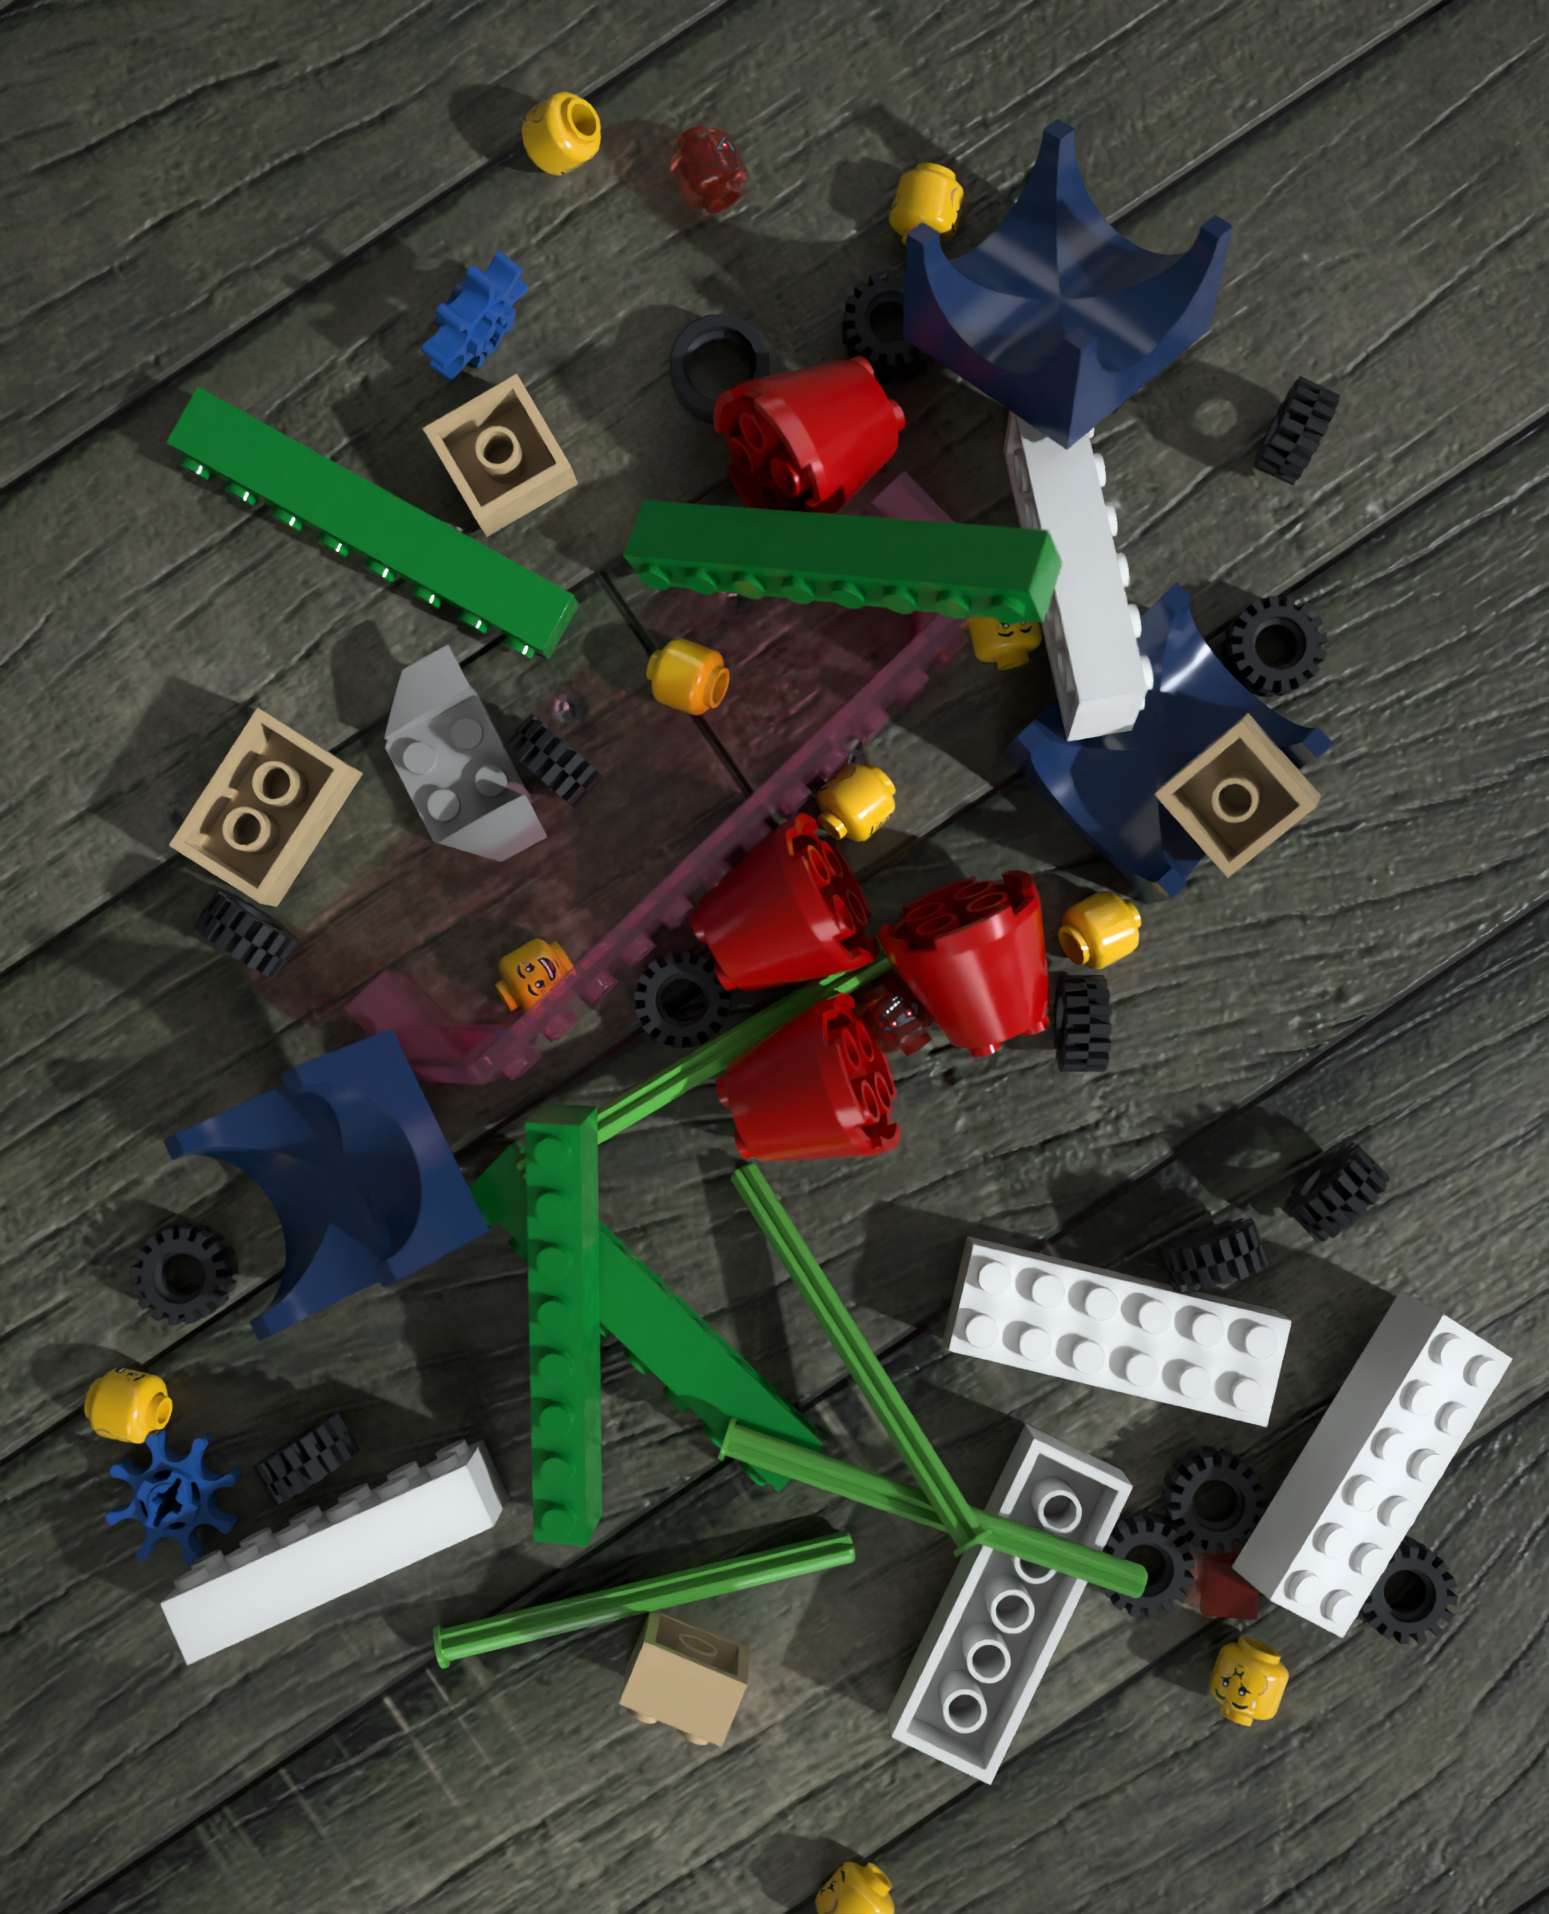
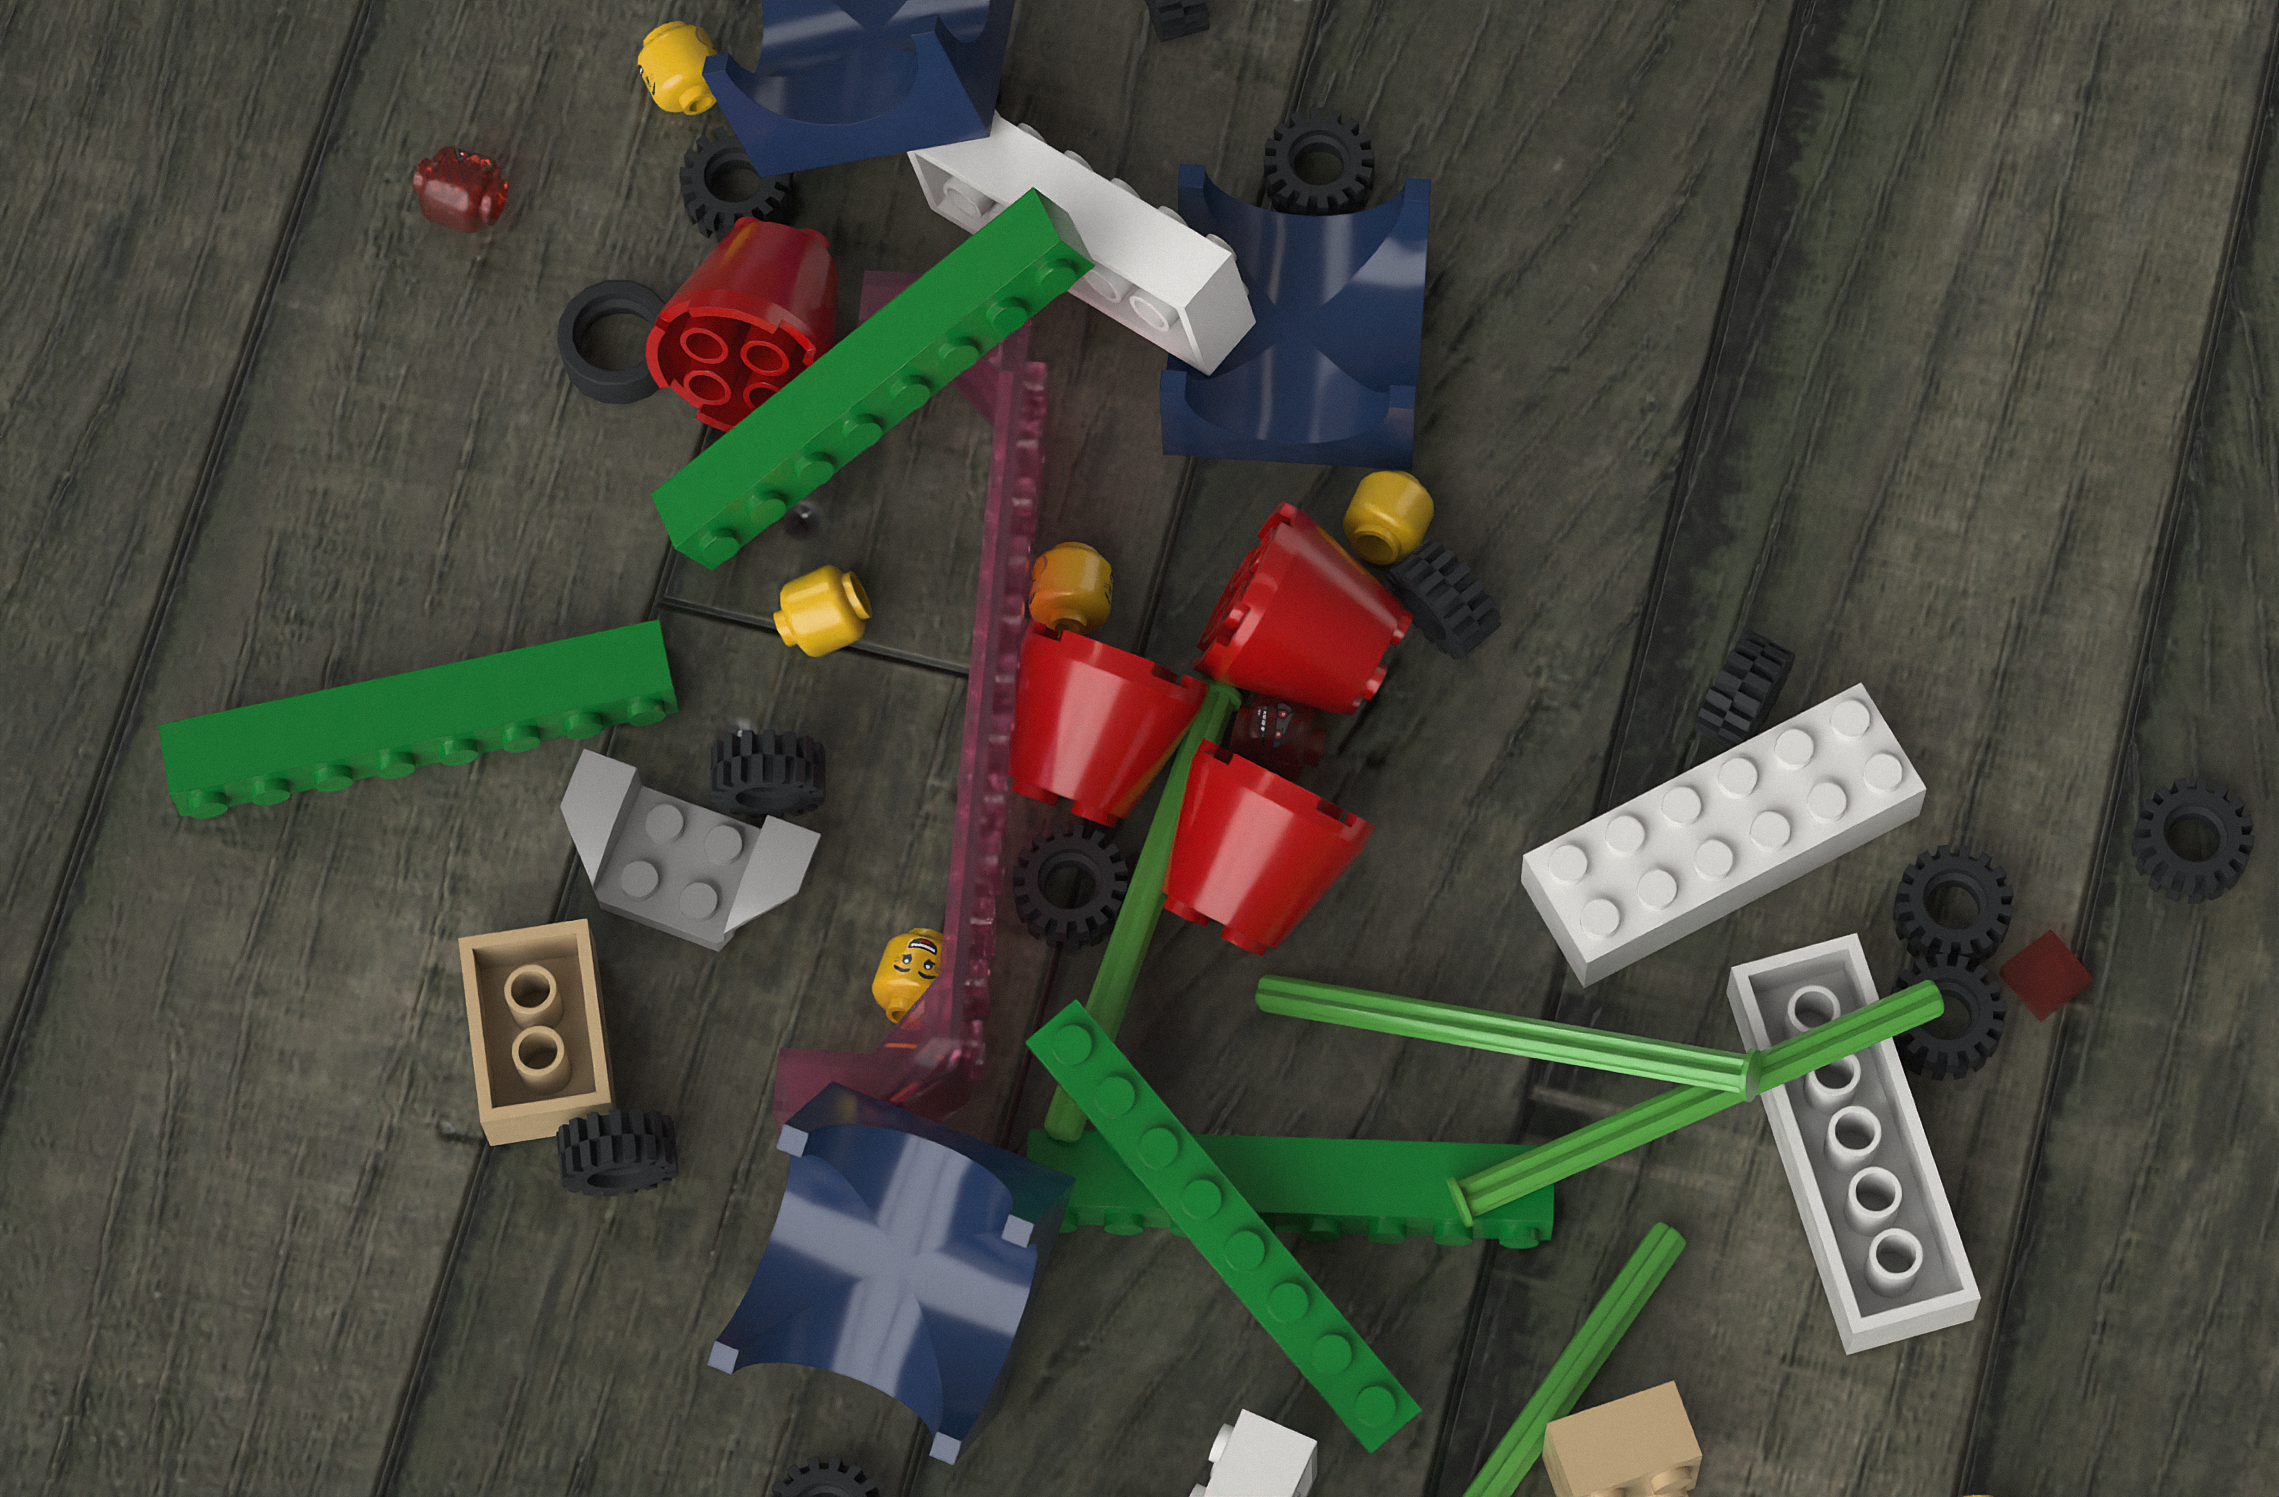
camera: 35 degrees left, 20 degrees down
blue gear [421,251,529,384] -> none
tan brick [423,374,578,537] -> none
yellow head [521,91,601,176] -> none
yellow head [966,616,1042,670] -> none
tan brick [1155,713,1321,878] -> none
yellow head [1208,1636,1289,1726] -> none
white brick [1232,1290,1512,1638] -> none
black tyre [1284,1143,1389,1242] -> none

